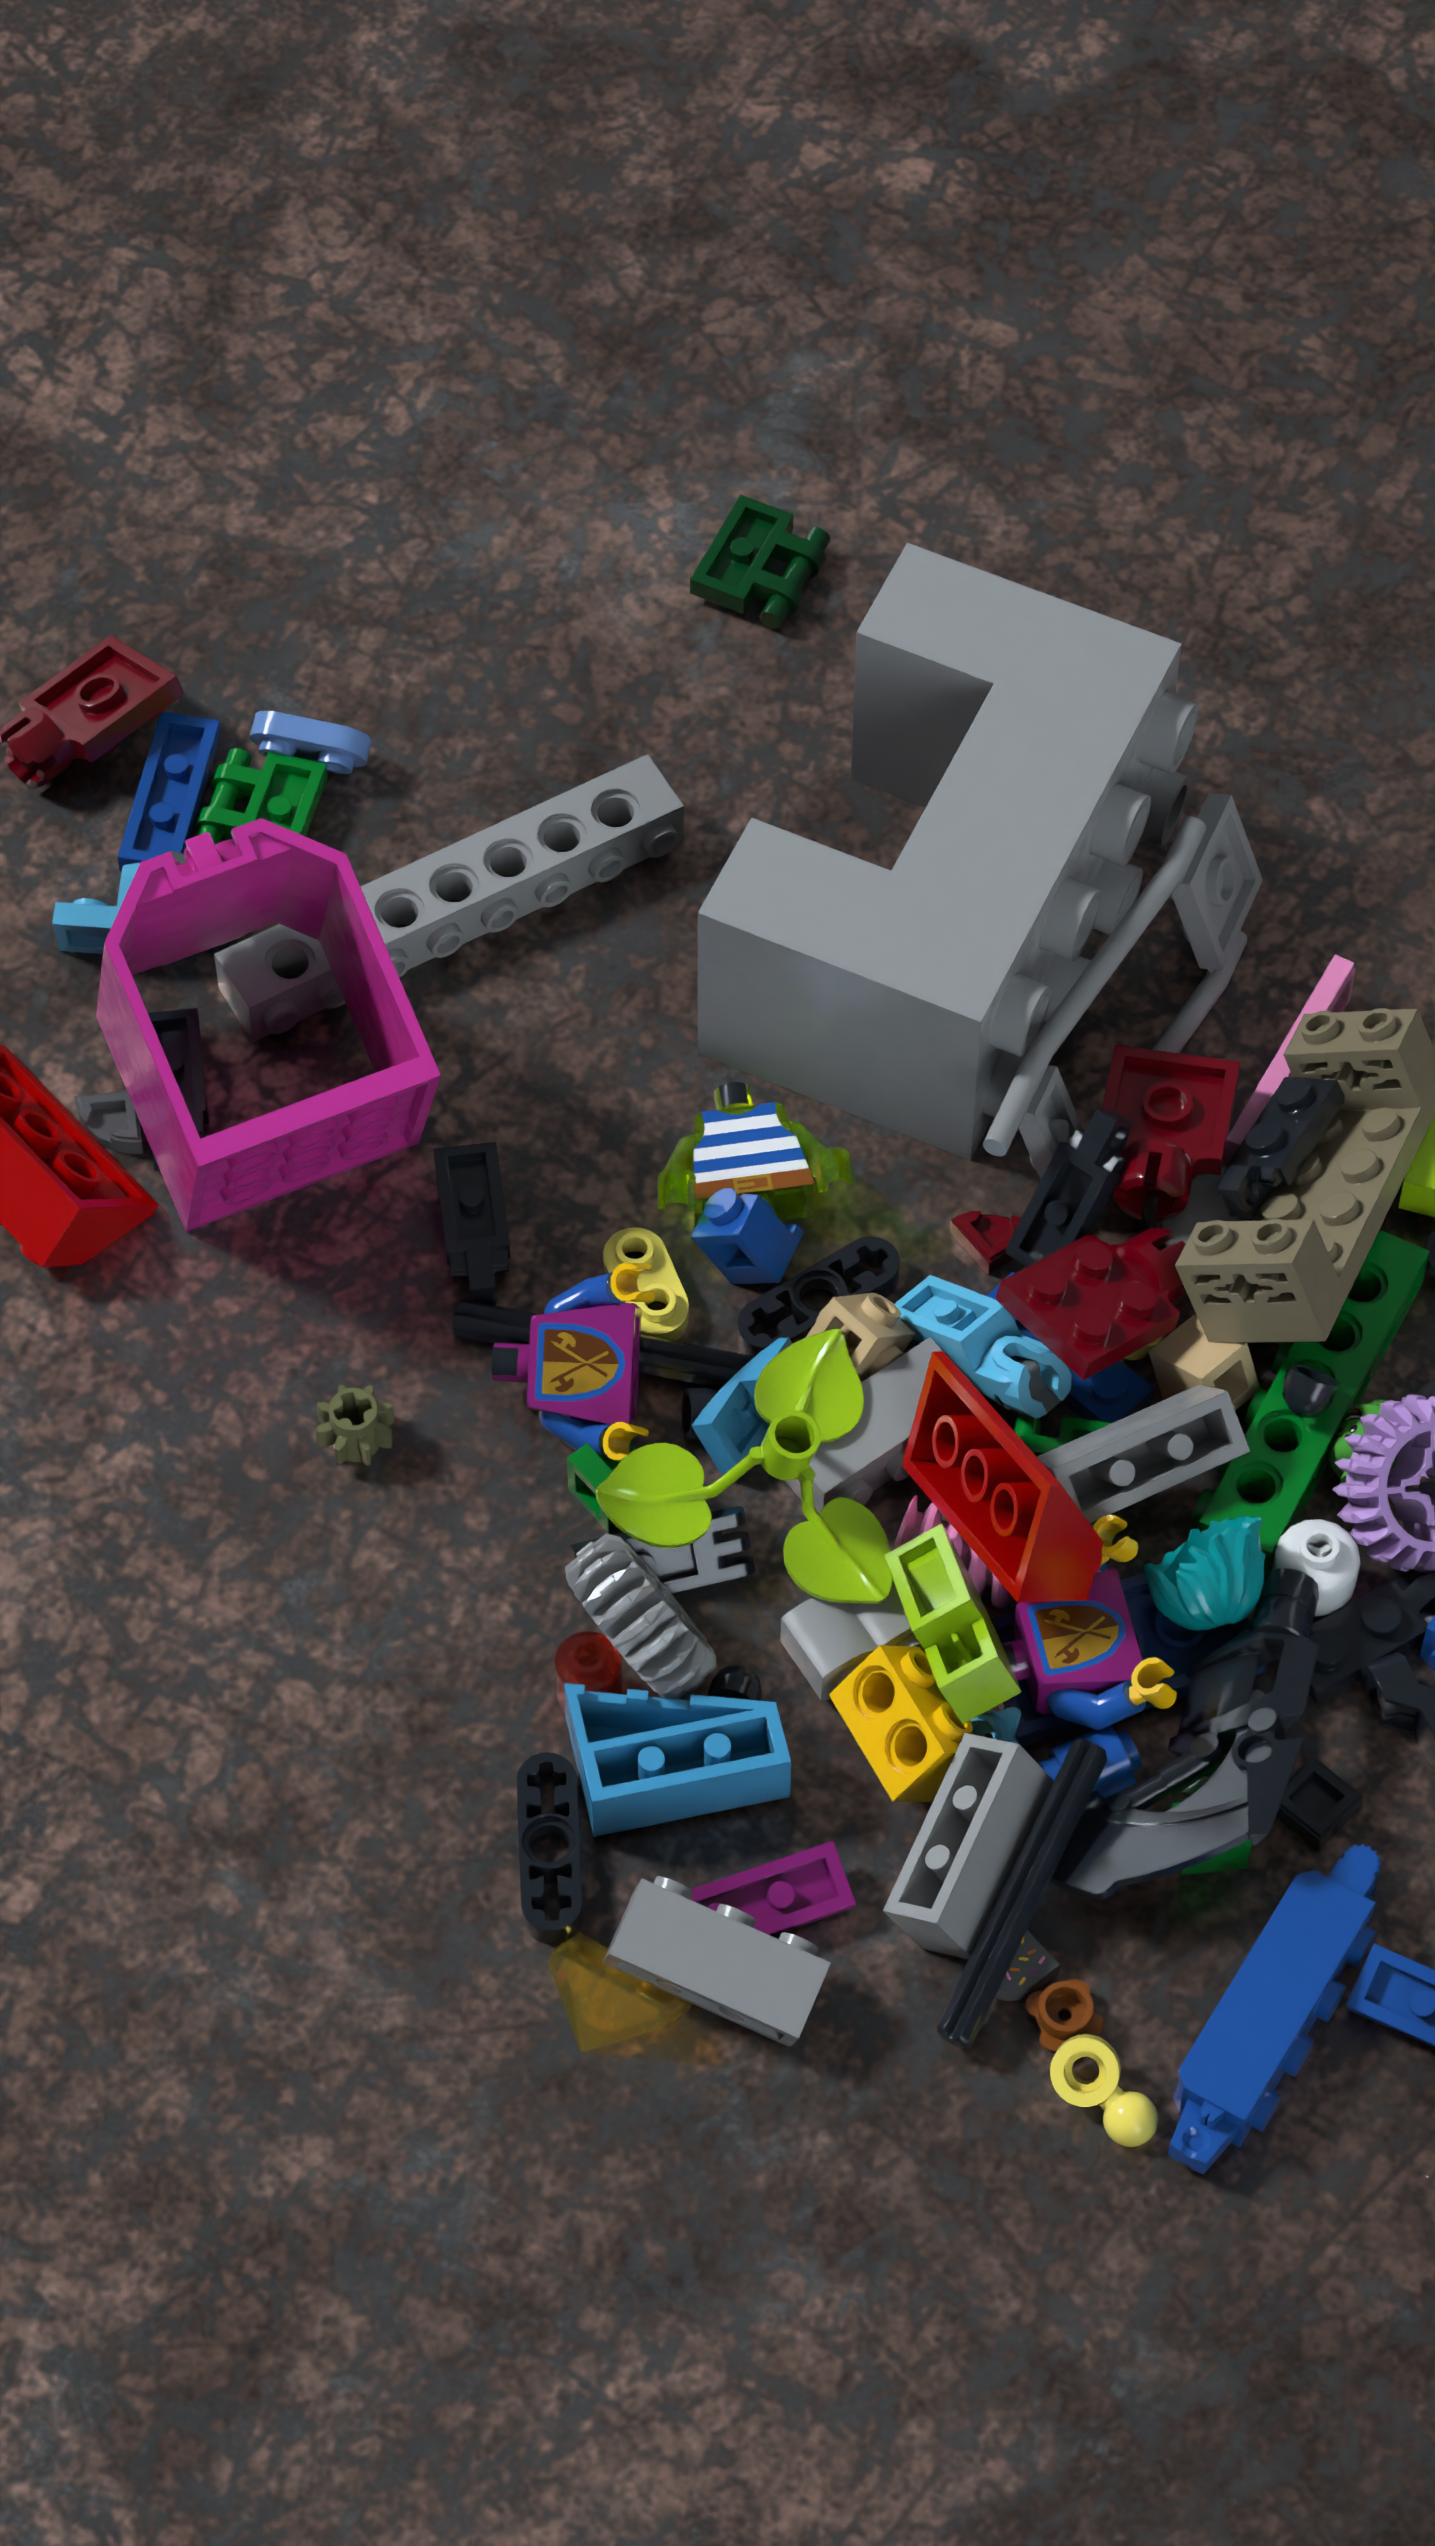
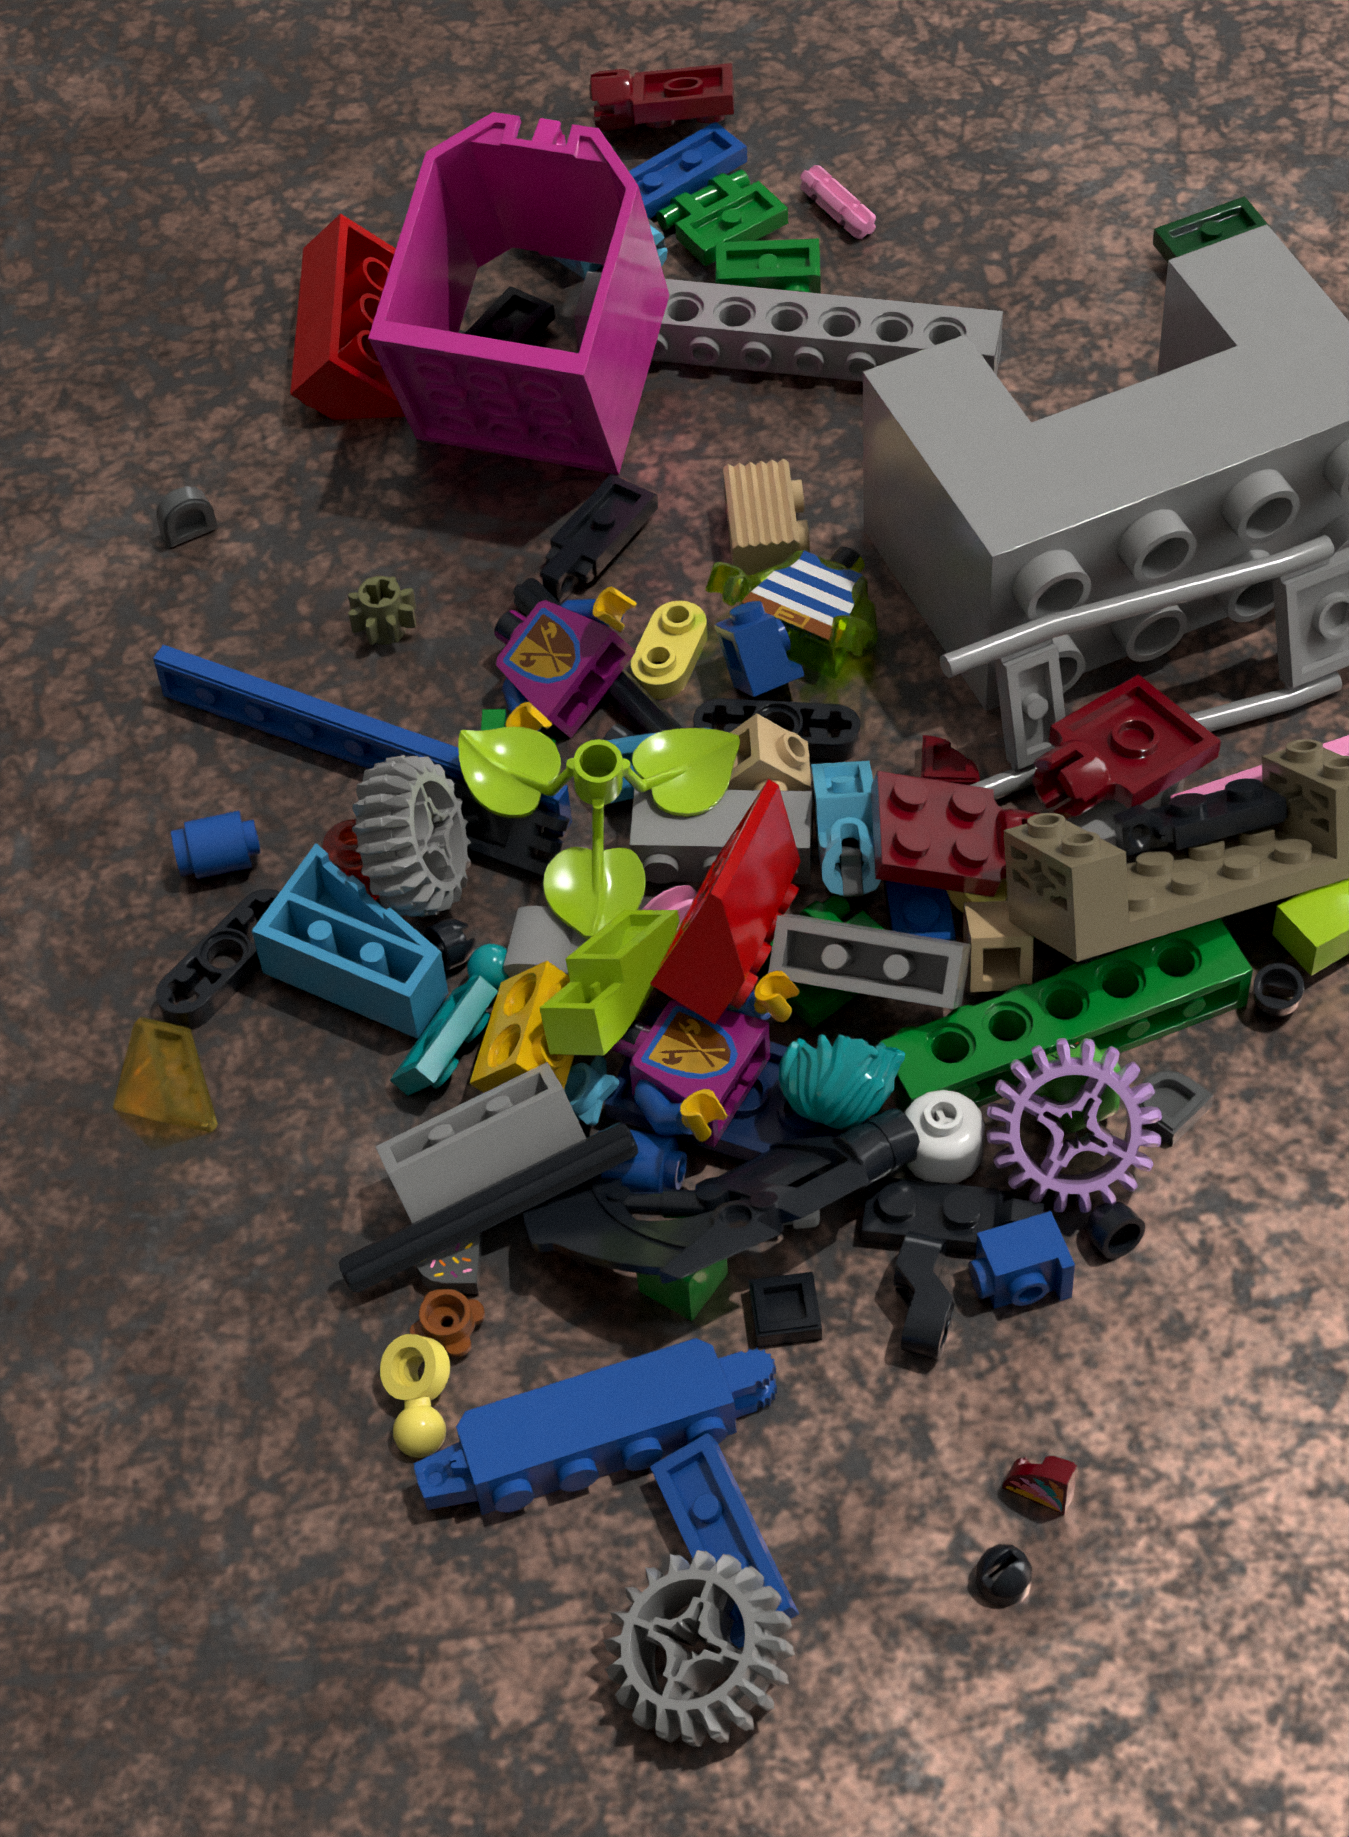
camera: 45 degrees right, 5 degrees down
medium blue plate [249,711,372,774] -> none
light grey brick [602,1876,831,2047] -> none
magenta plate [691,1841,856,1936] -> none
black hinge [1005,1109,1134,1267] -> none
black hinge [1282,1364,1339,1418] -> none
none -> blue tile [153,645,572,837]
none -> dark grey tile [156,486,218,548]
none -> blue brick [171,810,261,879]
none -> teal plate [390,944,509,1096]
none -> green bracket [715,238,821,294]
none -> tan brick [723,459,810,579]
none -> bright pink axle [800,165,876,239]

